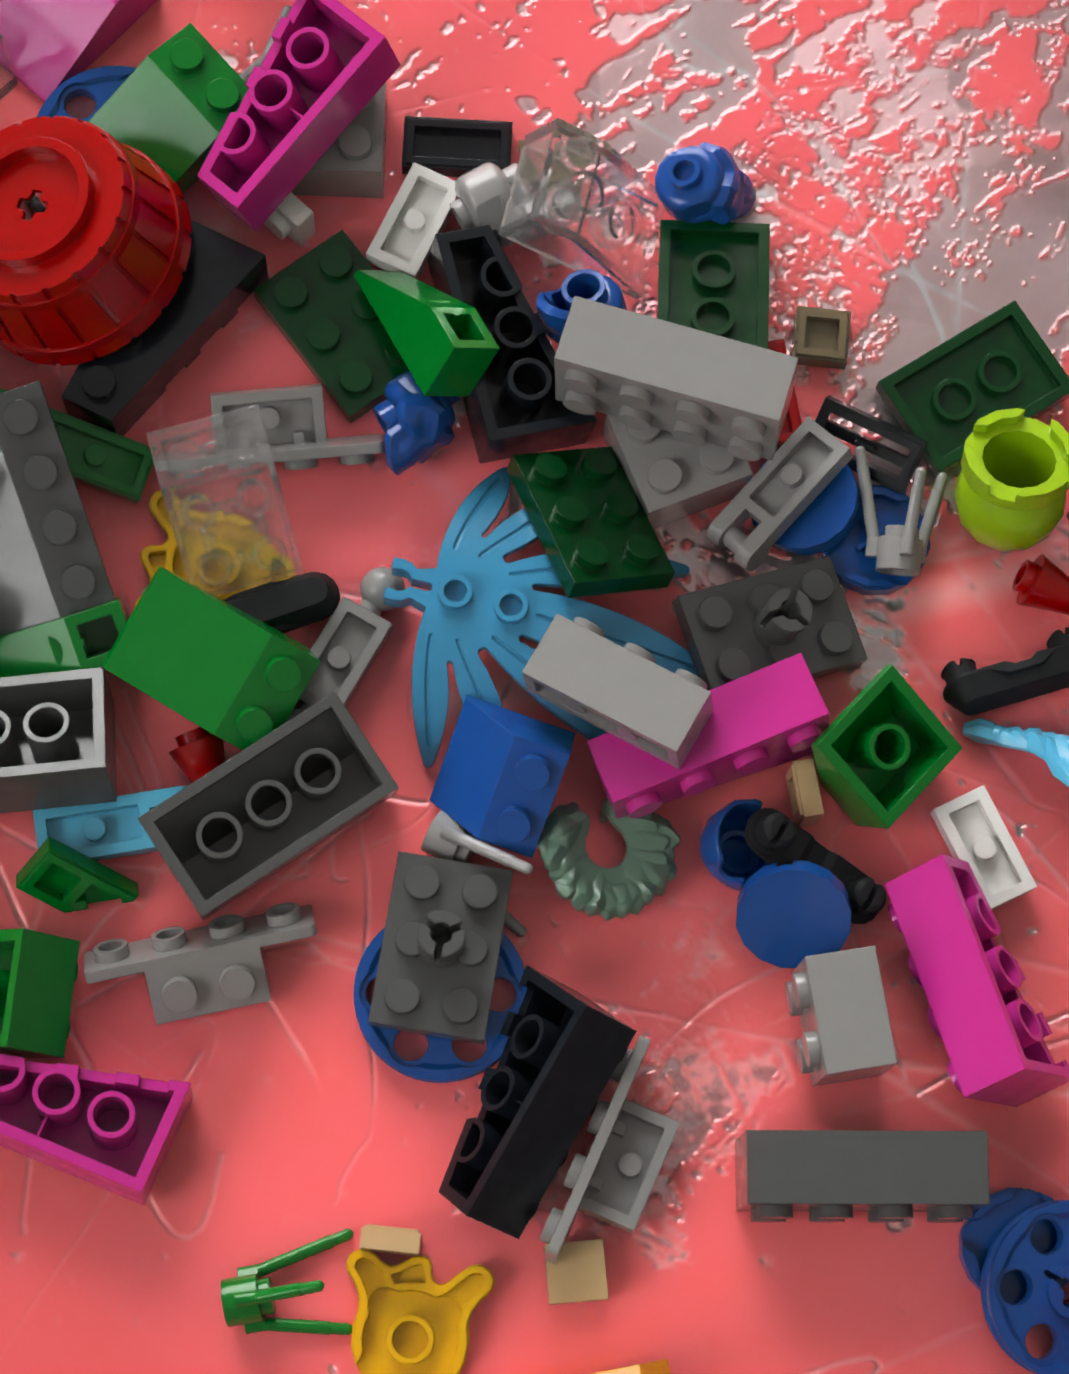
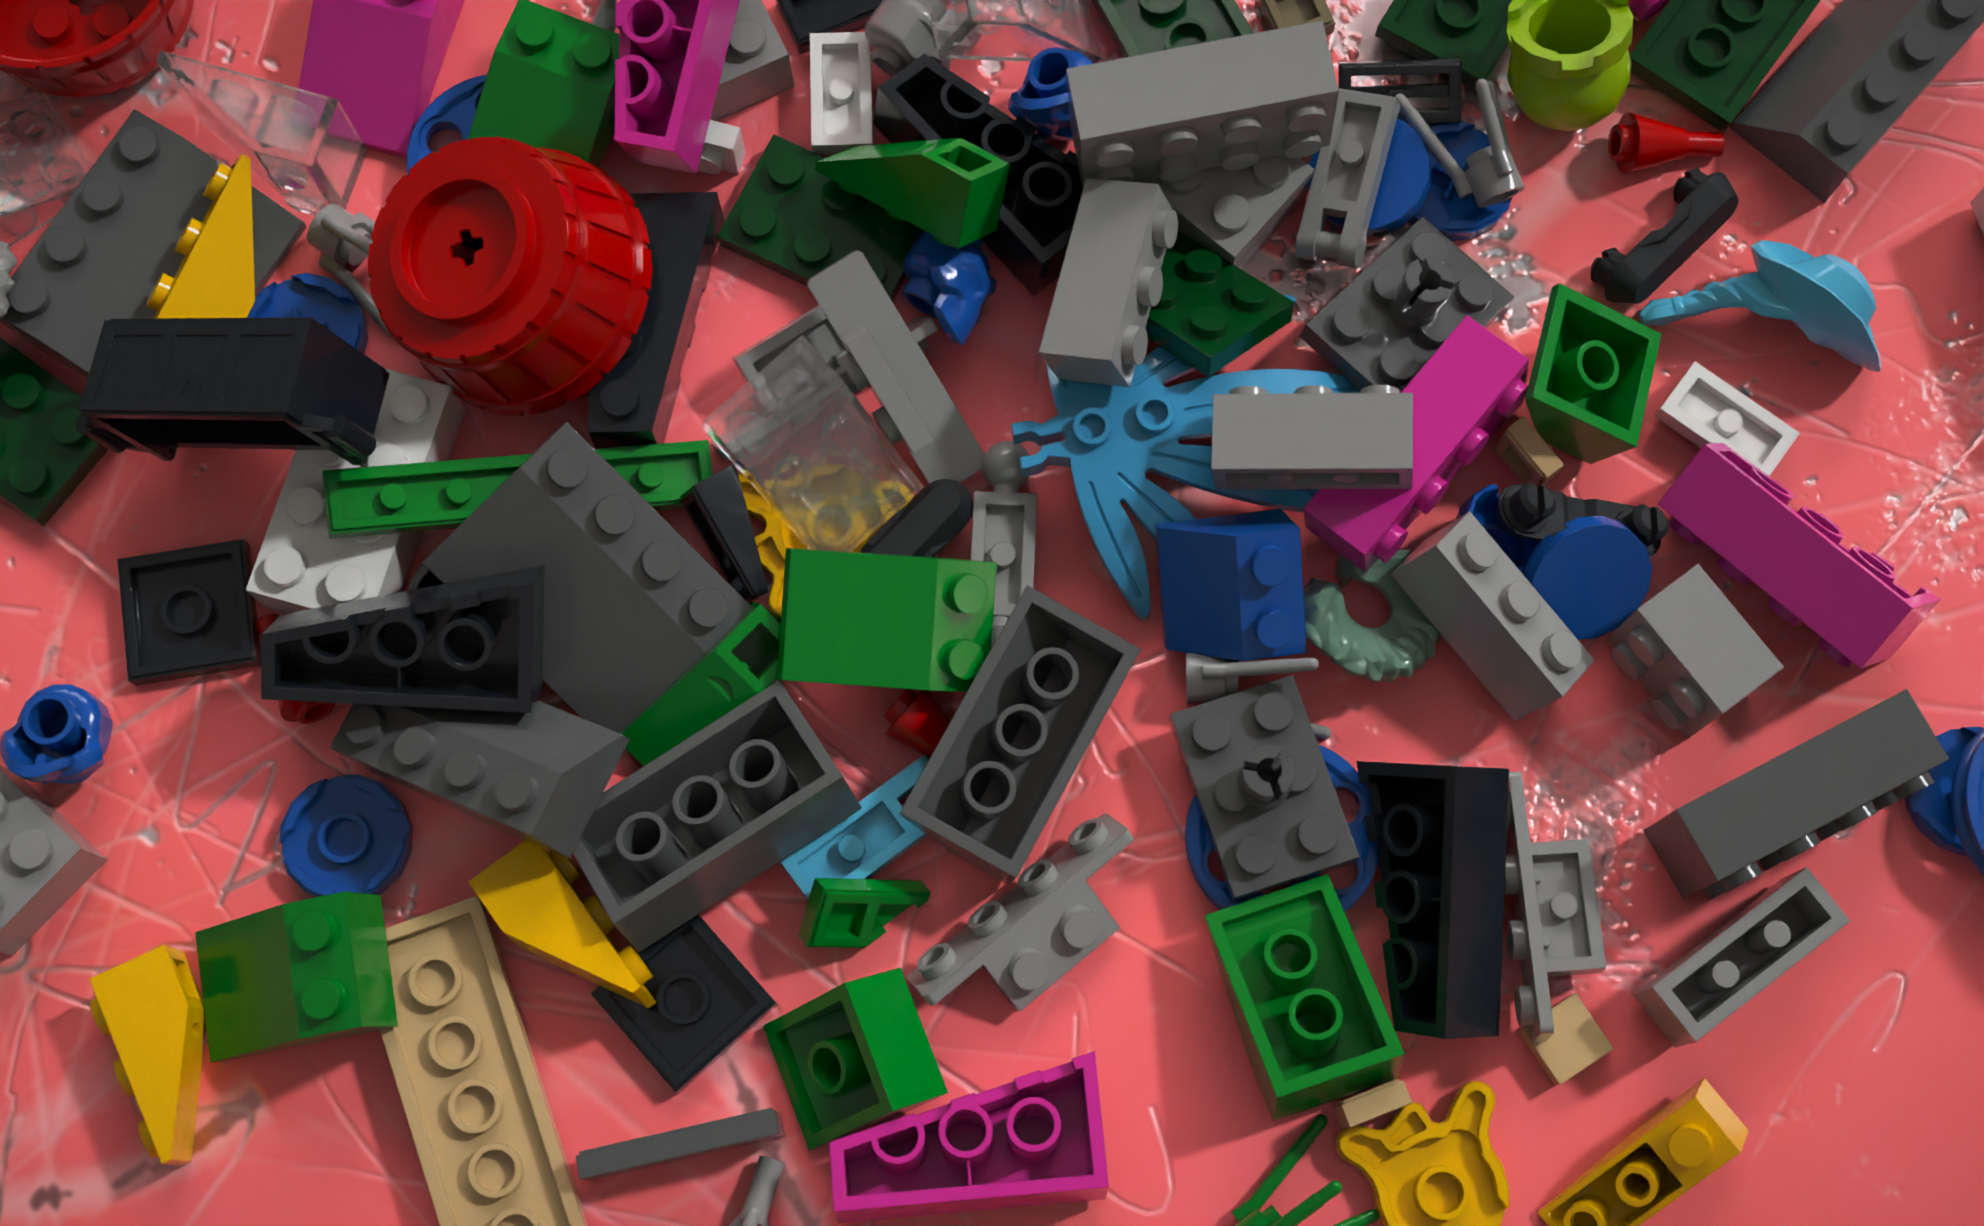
camera: 20 degrees left, 0 degrees up
none -> black slope [680,464,769,603]
none -> light grey bracket [807,250,985,484]
none -> light grey brick [1039,178,1178,387]
none -> green slope [1204,874,1405,1121]
none -> light grey brick [1391,511,1595,721]
none -> light grey brick [1633,867,1850,1048]

